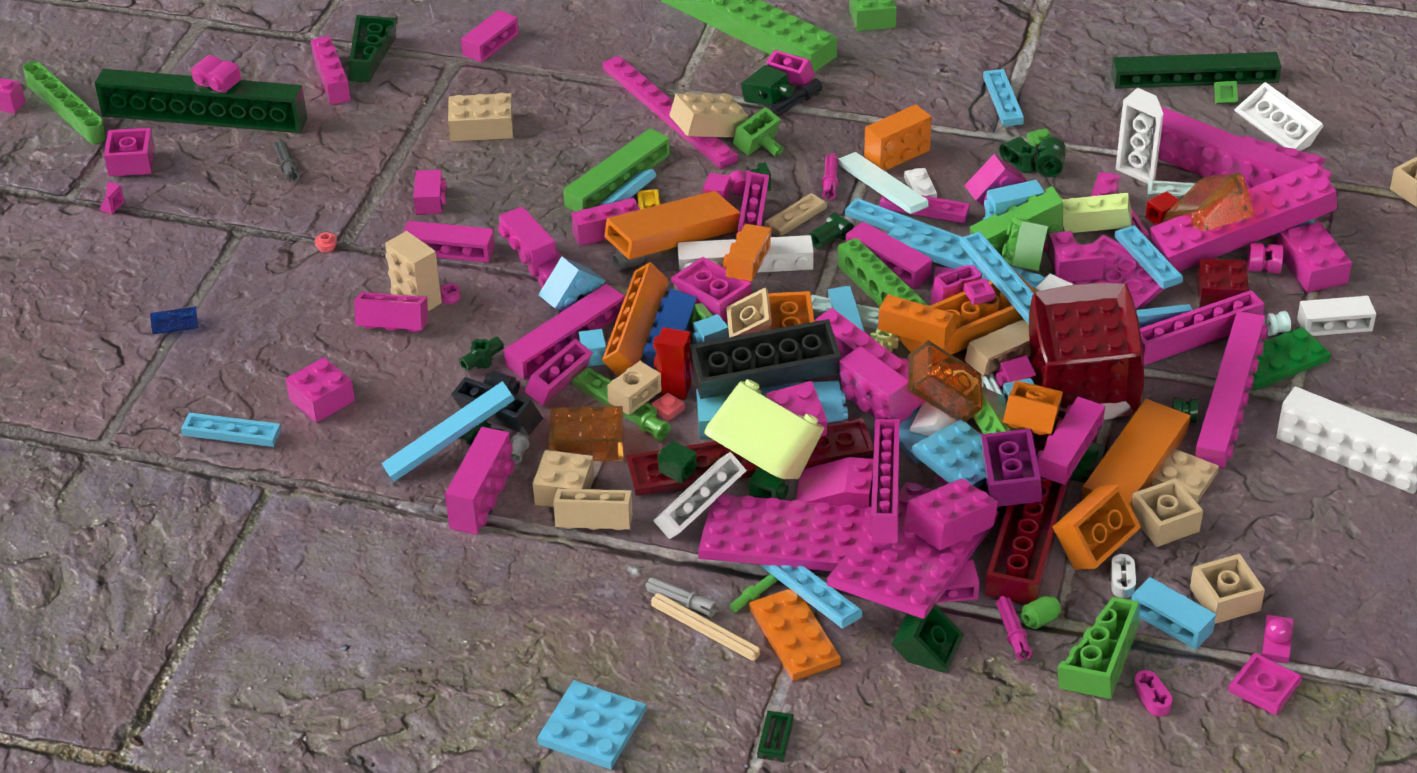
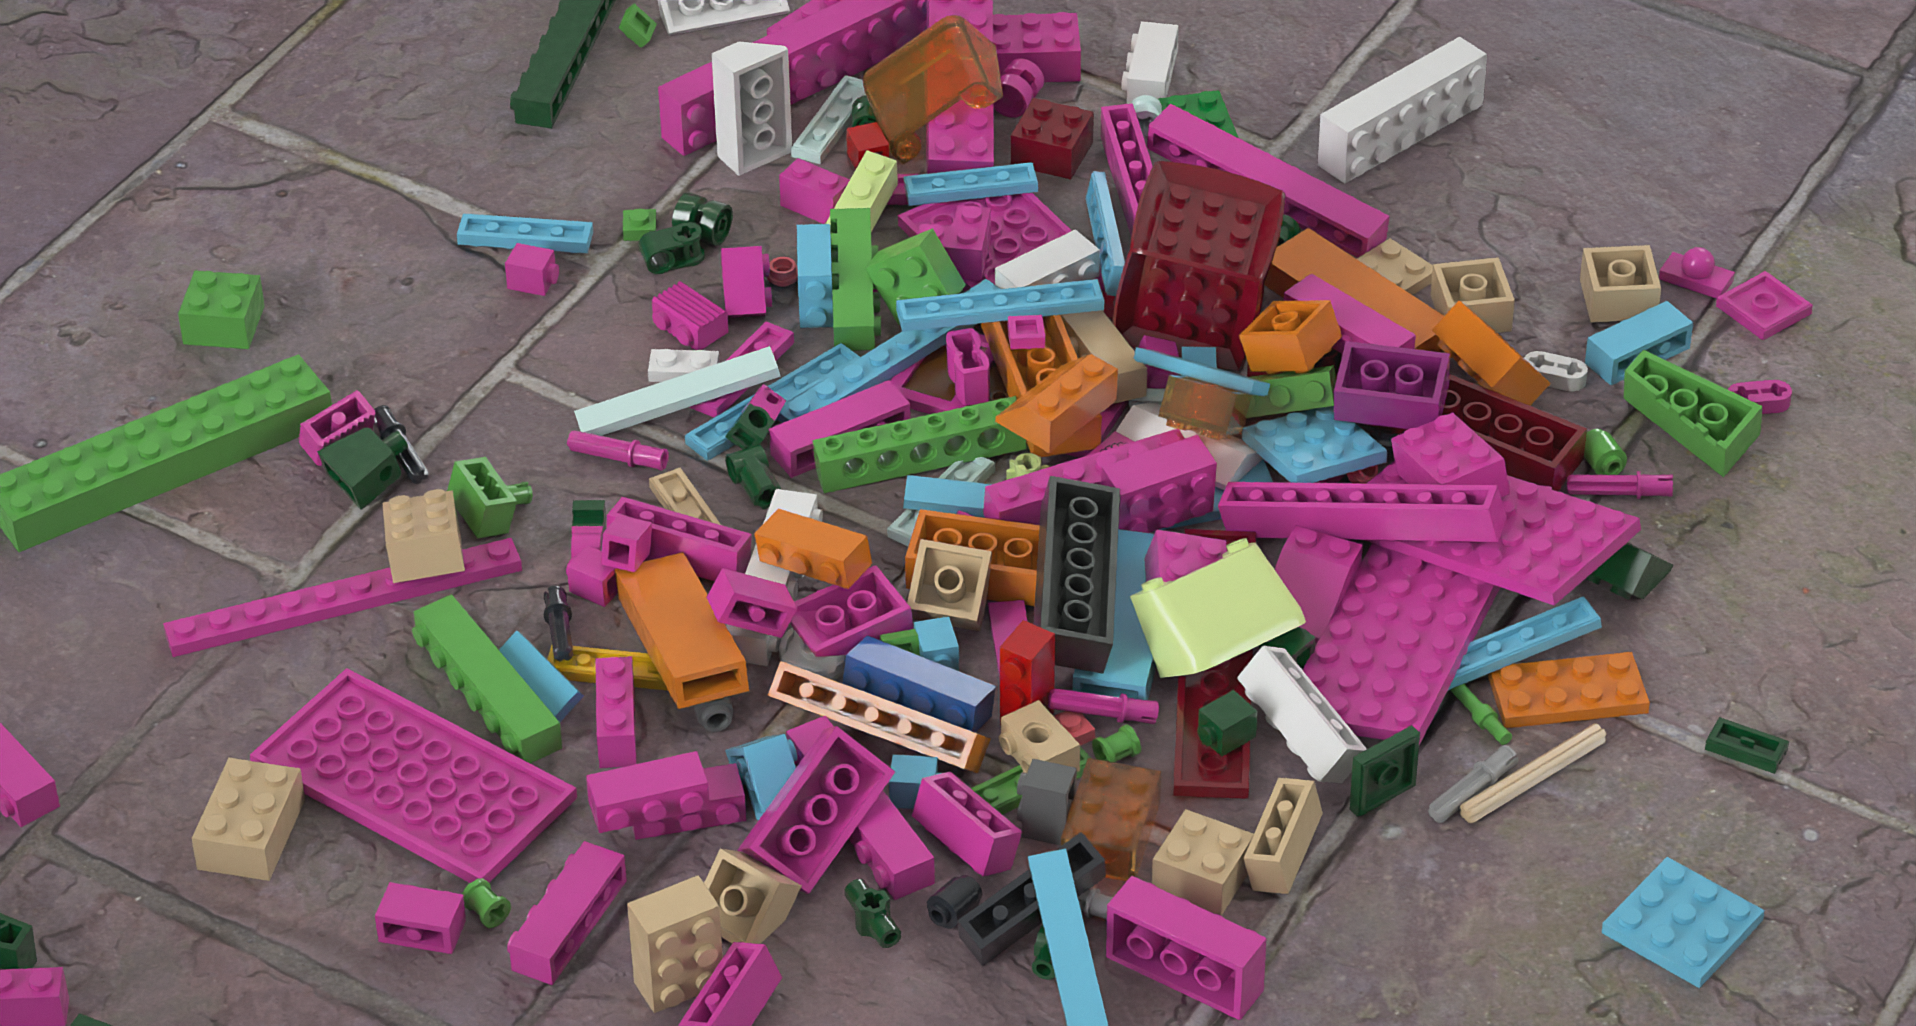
camera: 75 degrees left, 0 degrees up
orange brick [864,104,932,171] -> none
none -> dark pink plate [250,668,577,883]
none -> bright green bush [462,878,511,928]
none -> dark pink brick [505,243,559,296]
none -> black axle [543,586,574,662]
none -> dark pink brick [601,515,652,572]
none -> dark pink brick [652,281,729,350]
none -> tan slope [704,849,802,944]
none -> dark pink brick [707,568,797,638]
none -> dark green leg [725,384,786,450]
none -> dark pink slope [738,726,895,894]
none -> dark grey brick [1017,759,1077,846]
none -> dark pink axle [1048,689,1159,725]
none -> medium azure tile [1133,347,1270,397]
none -> dark green tile [1349,725,1420,817]

